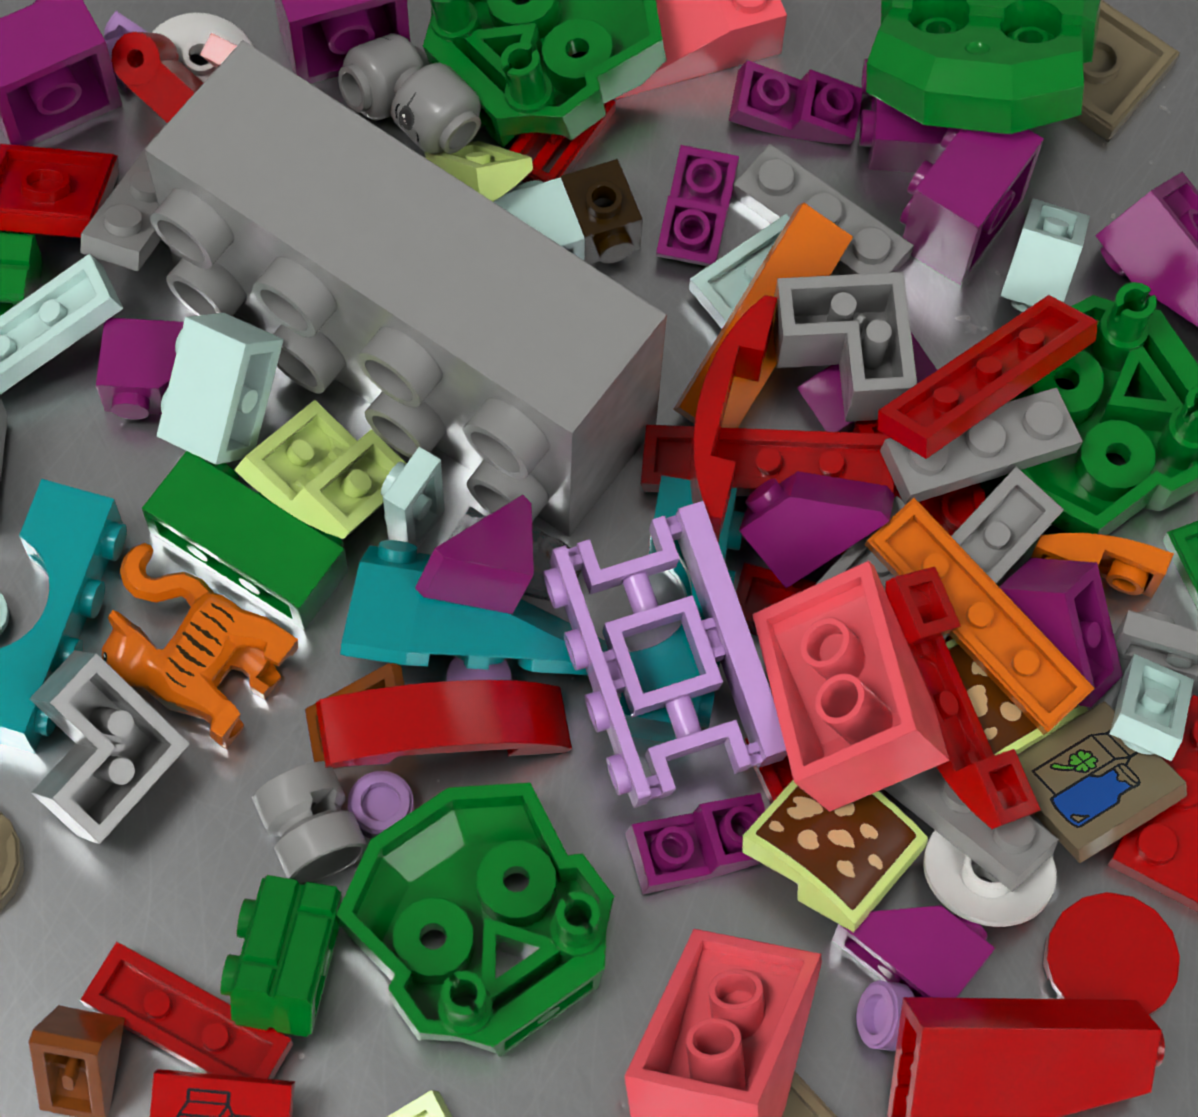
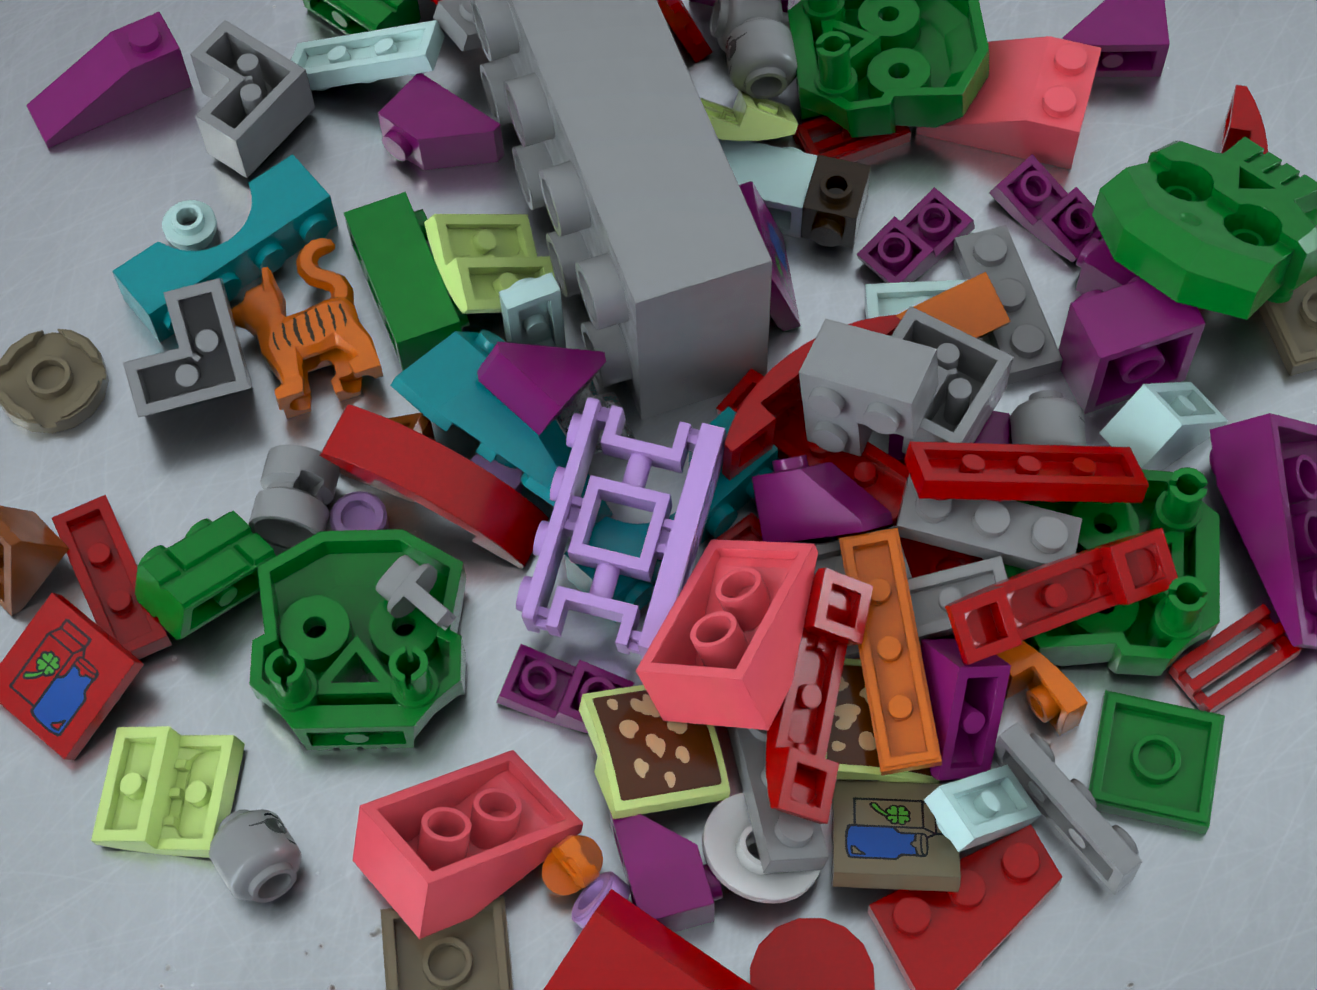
camera: 40 degrees right, 5 degrees down
light aqua brick [156,313,284,464] -> none
none -> light grey piece [376,555,457,630]
none -> orange piece [542,835,603,896]
none -> light grey brick [799,318,939,456]
none -> red slope [945,528,1178,665]
none -> light grey head [1010,390,1086,446]

